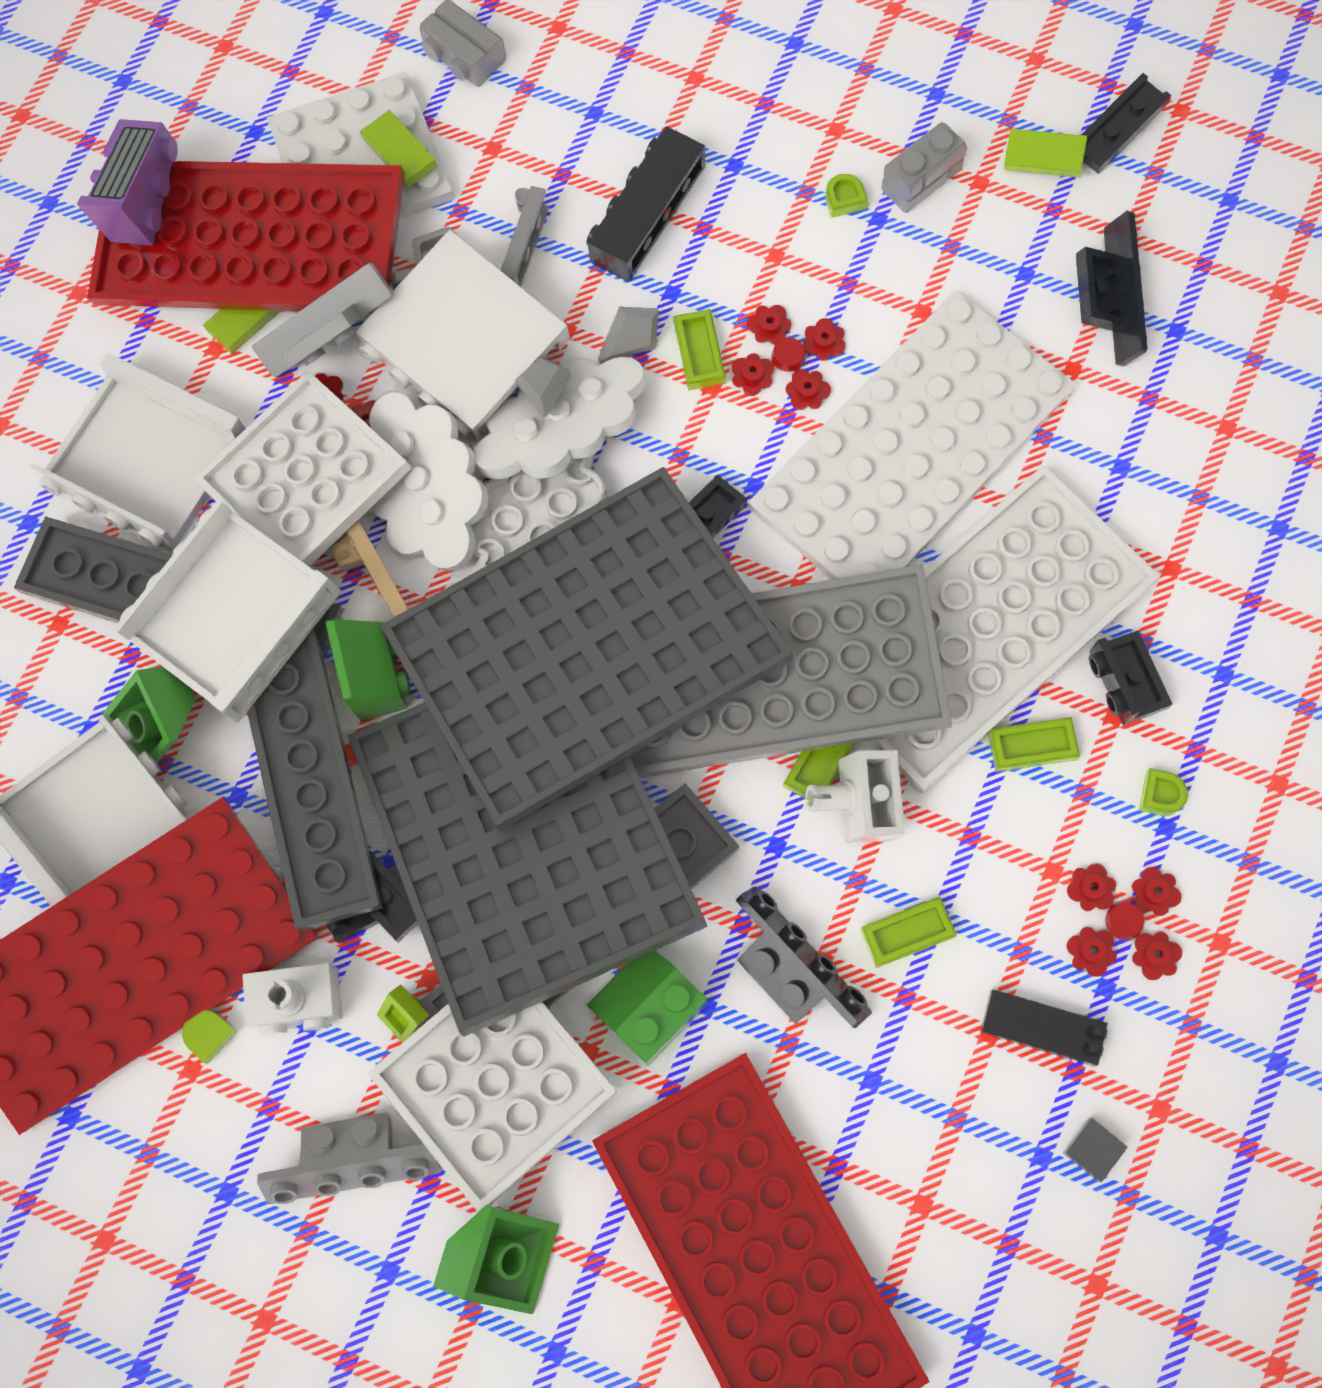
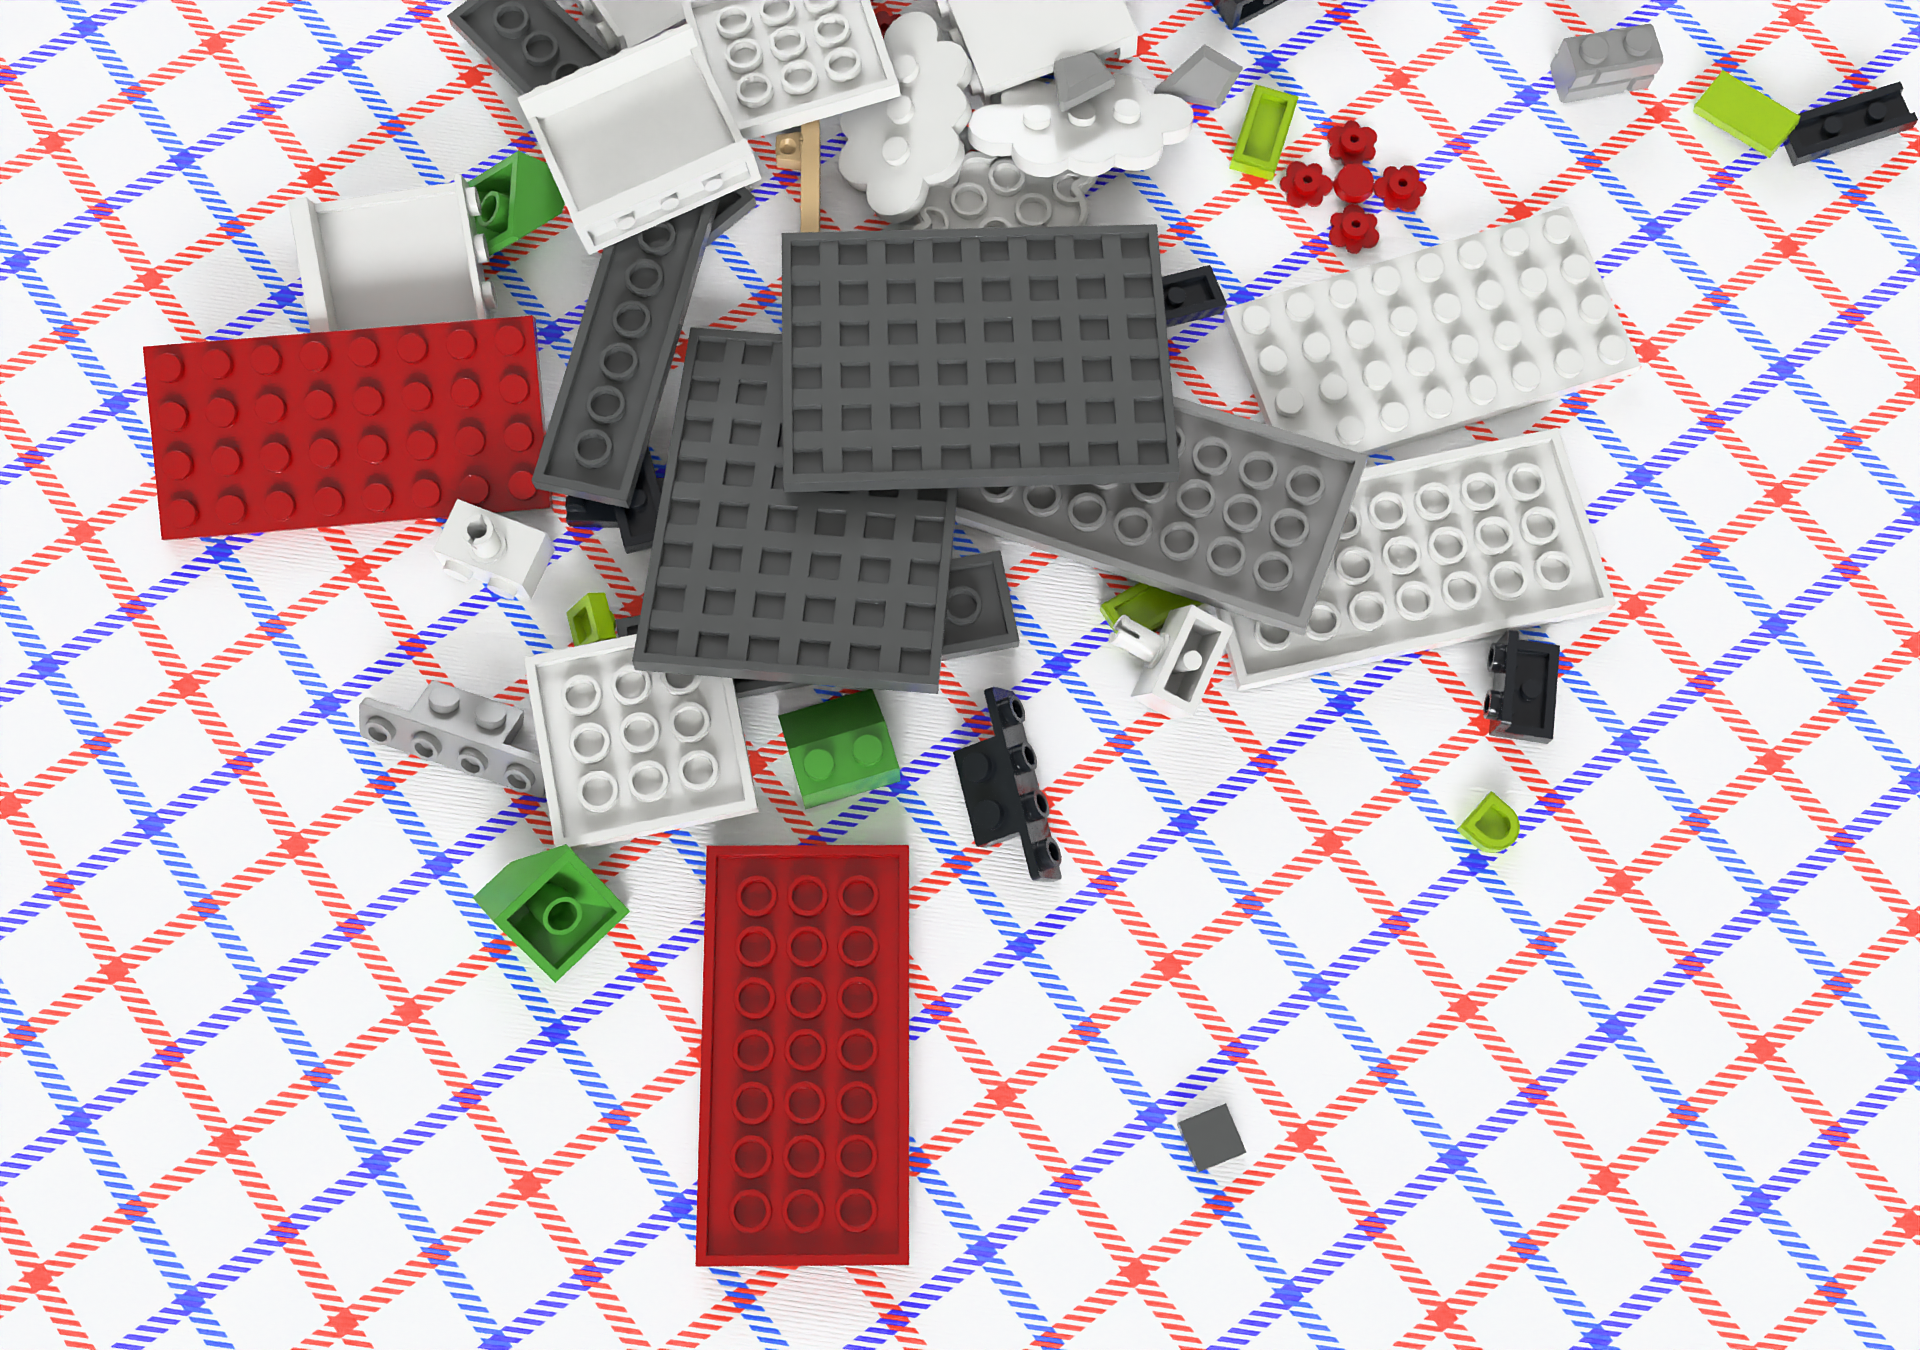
camera: 20 degrees right, 0 degrees up
lime tile [182,1010,237,1064] -> none
bright green slope [325,620,411,722] -> none
lime tile [825,174,869,218] -> none
lime tile [860,896,957,969] -> none
black hinge [980,989,1108,1067] -> none
lime tile [988,717,1080,772] -> none
red plant [1066,863,1182,981] -> none
black bracket [1076,210,1148,366] -> none

